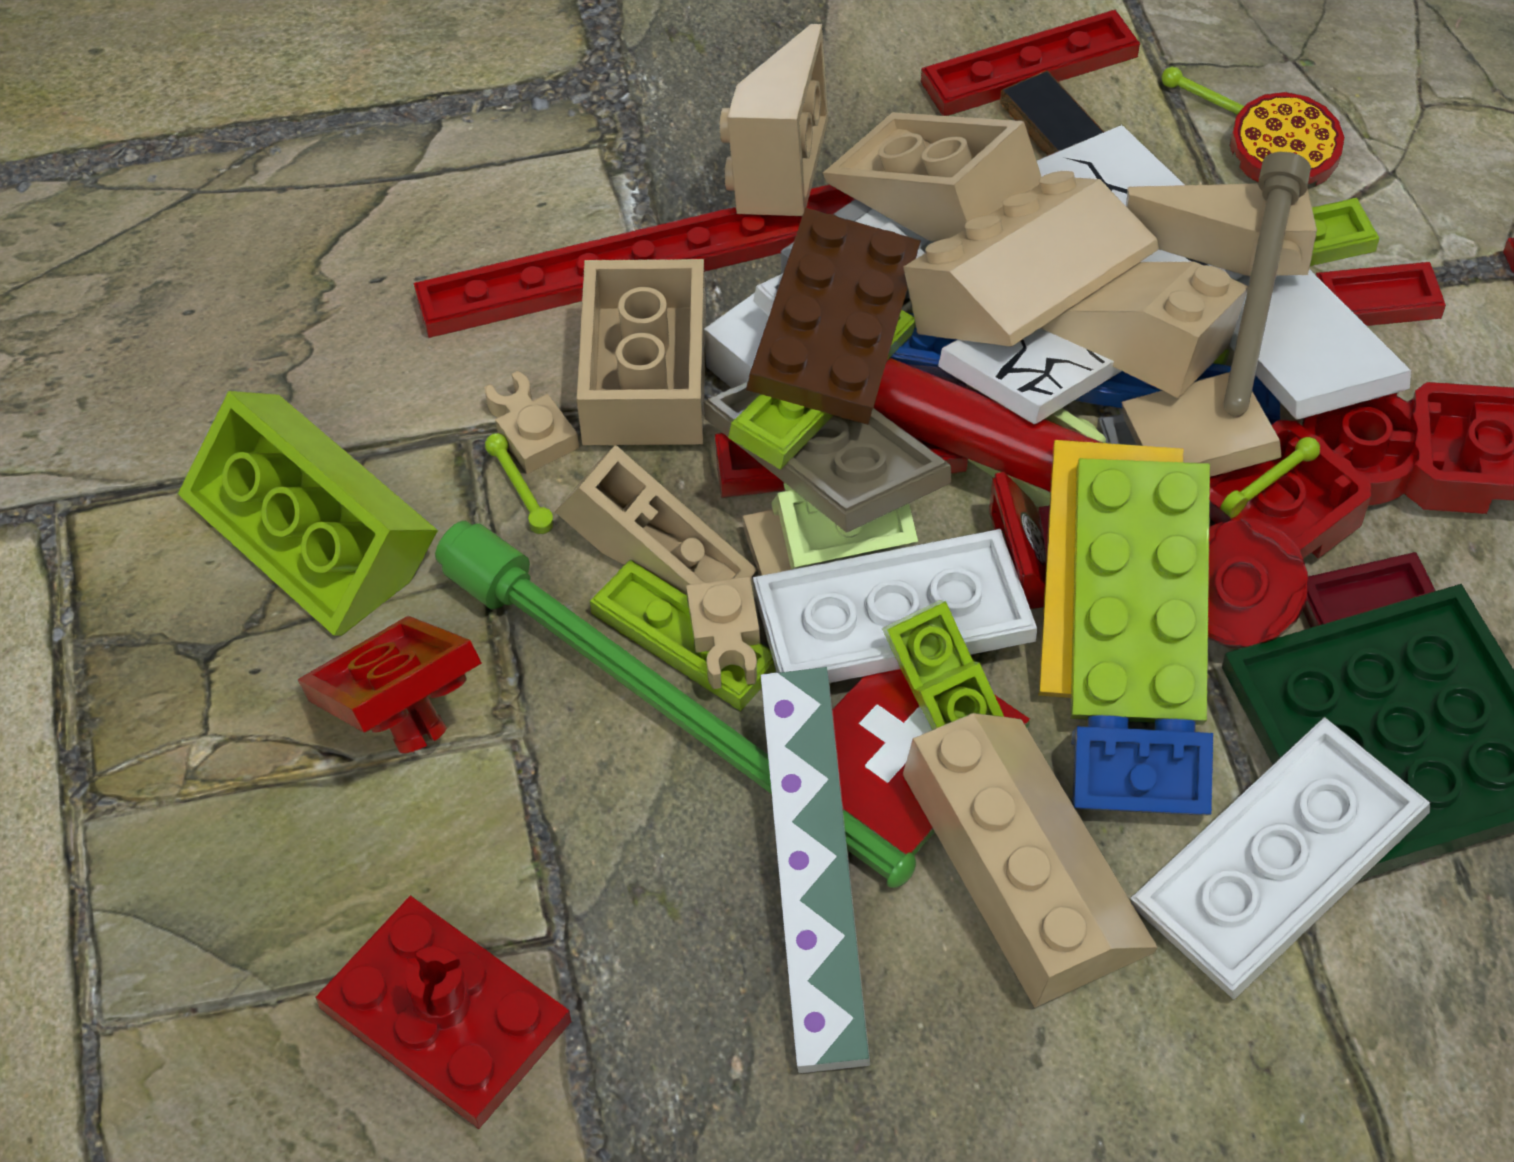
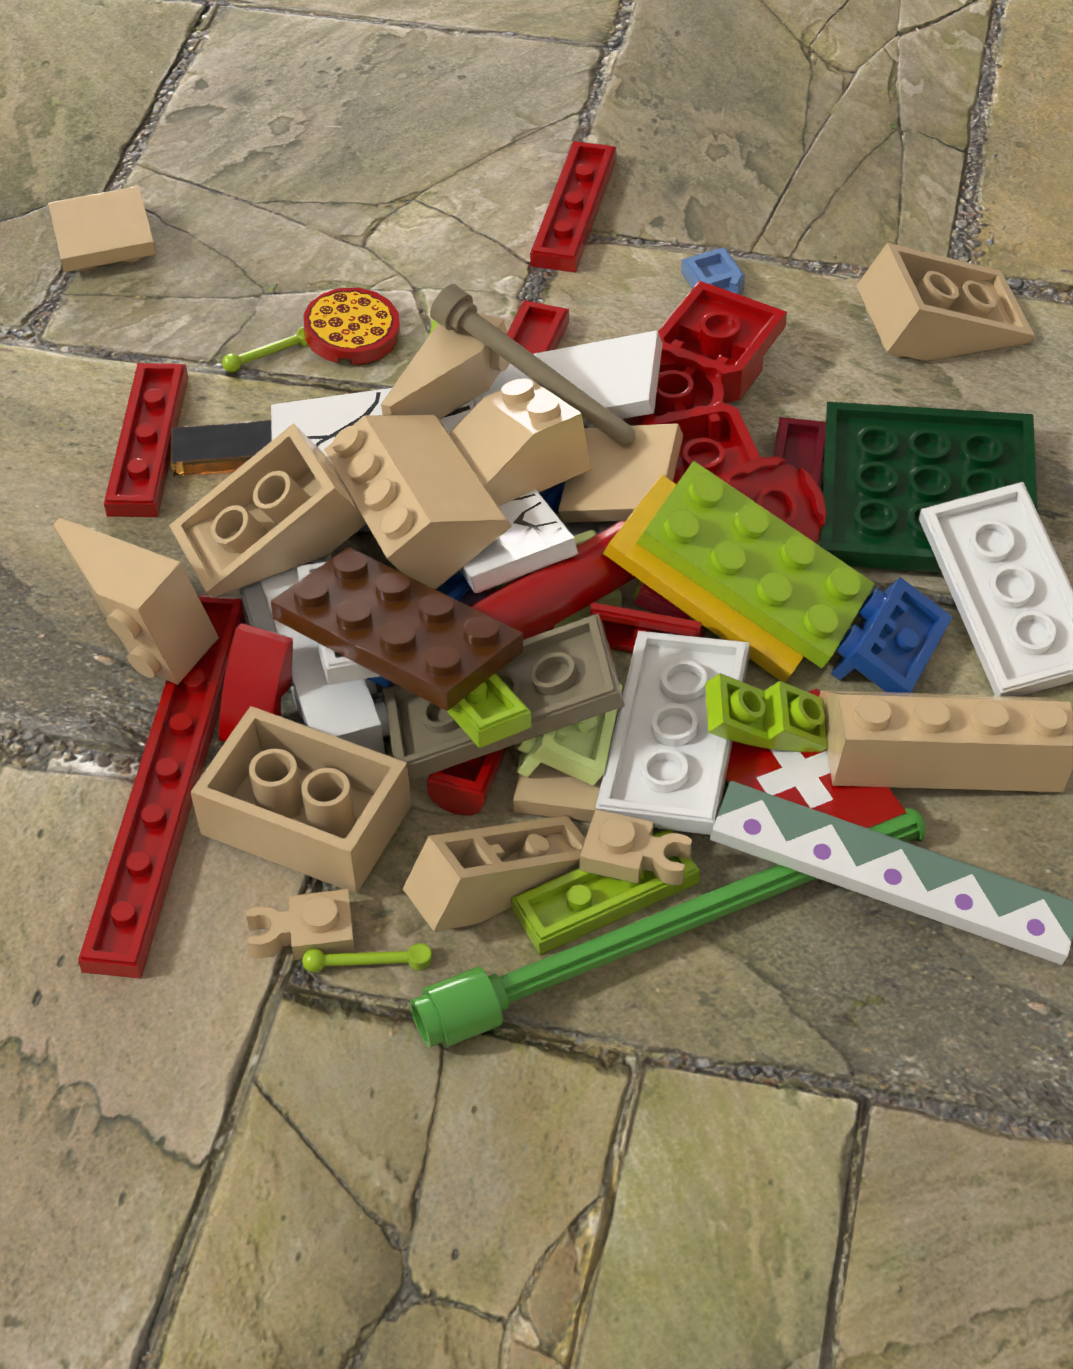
camera: 65 degrees left, 5 degrees down
lime slope [178,391,438,636] -> none
red plate [297,615,482,754] -> none
red plate [315,895,572,1129] -> none
lime hinge [1220,437,1320,518] -> none
none -> red slope [219,623,293,742]

